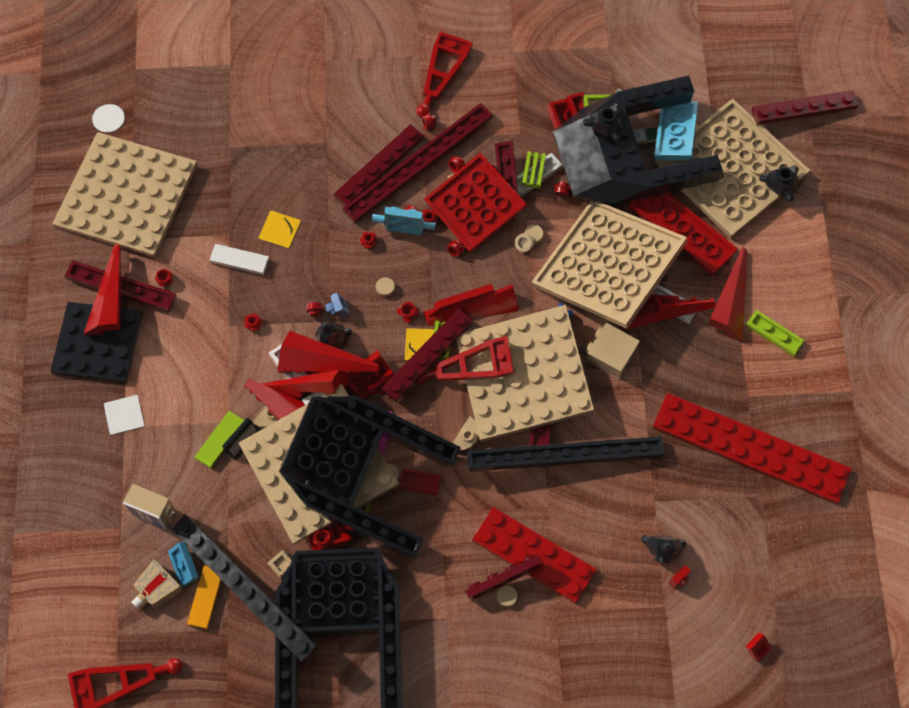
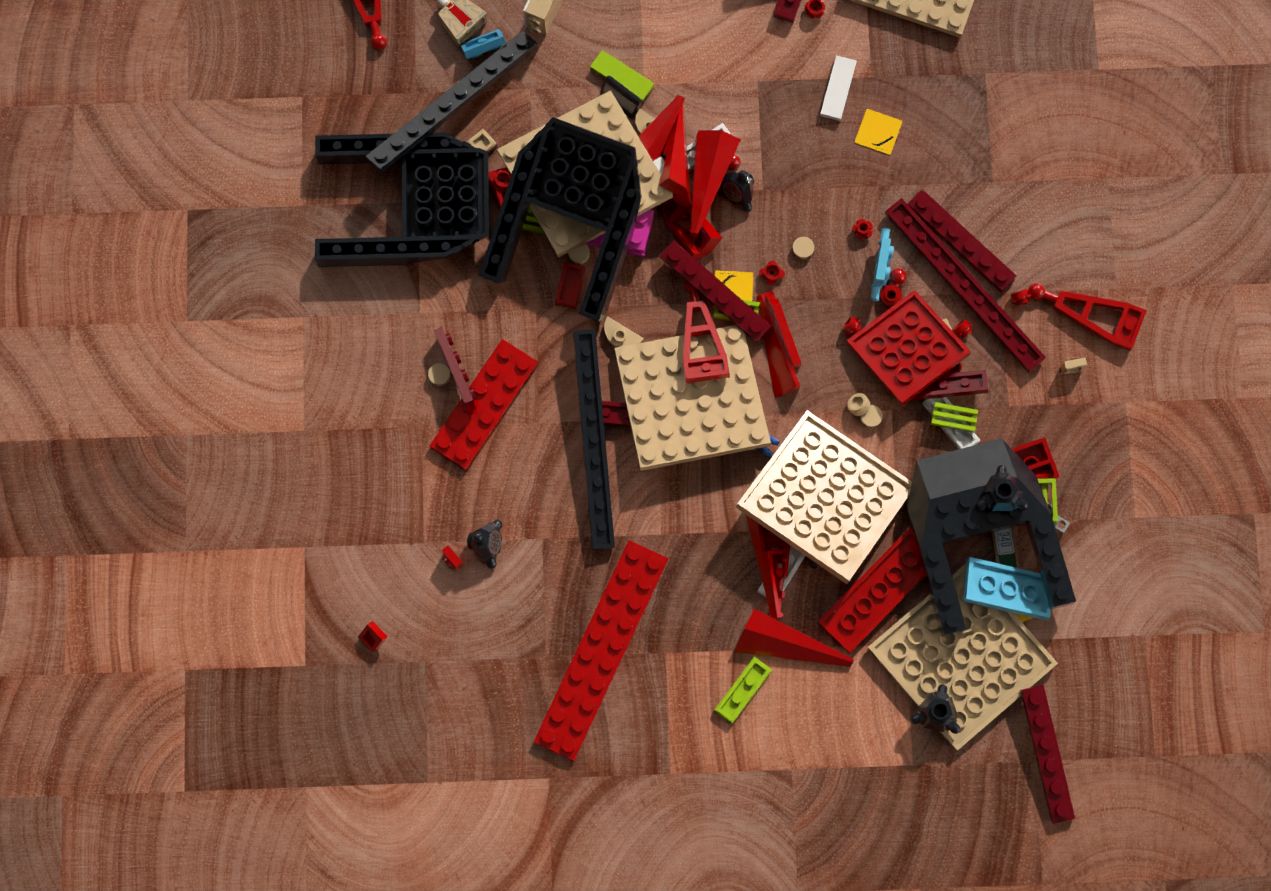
camera: 90 degrees right, 10 degrees up
light orange tile [187,565,222,630] -> none
red plate [244,313,263,332] -> none
red plate [305,302,324,317] -> none
medium blue tile [325,293,350,317] -> none
red plate [554,182,571,196] -> none
tan piece [585,323,640,379] -> none
none -> tan tile [1060,357,1087,375]

